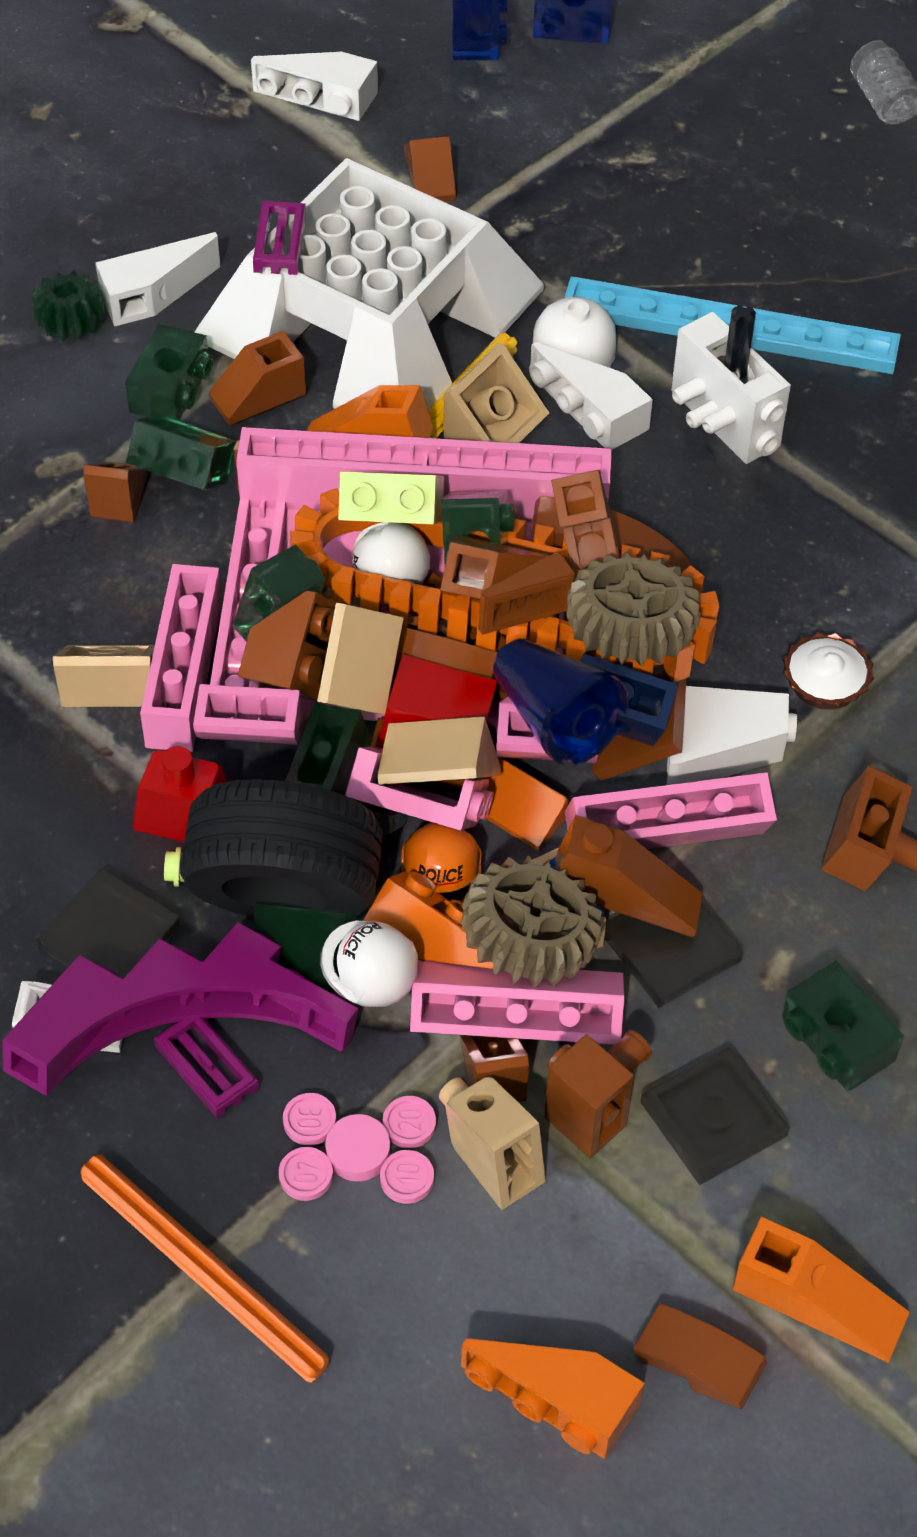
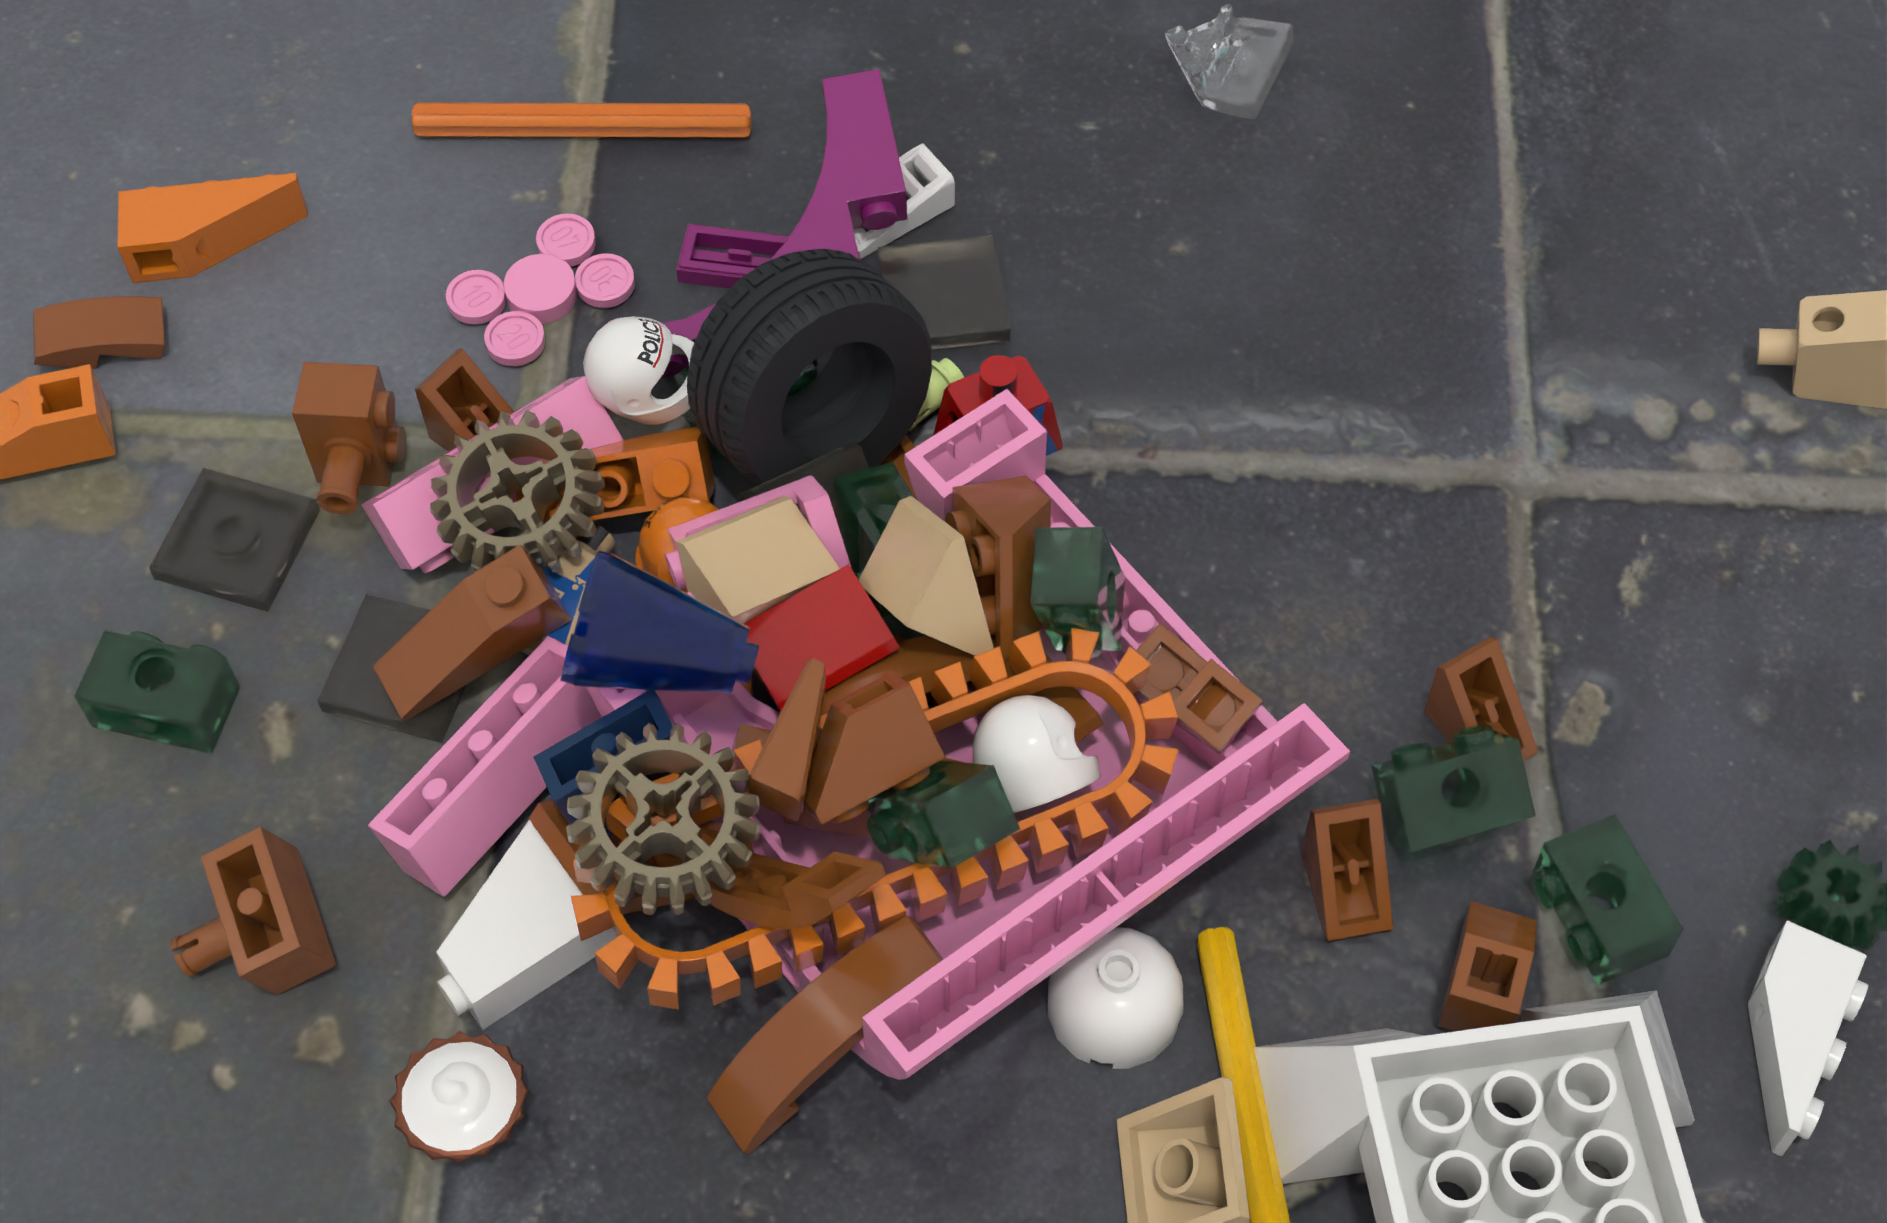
camera: 140 degrees right, 5 degrees up
tan slope [53,645,155,707] -> none
bright pink brick [140,564,222,752] -> none
magenta tile [253,201,306,275] -> none
orange slope [306,385,433,438] -> none
yellowish green brick [338,472,444,524] -> none
tan torso [439,1077,546,1210] -> none
none -> dark orange slope [1136,623,1263,754]

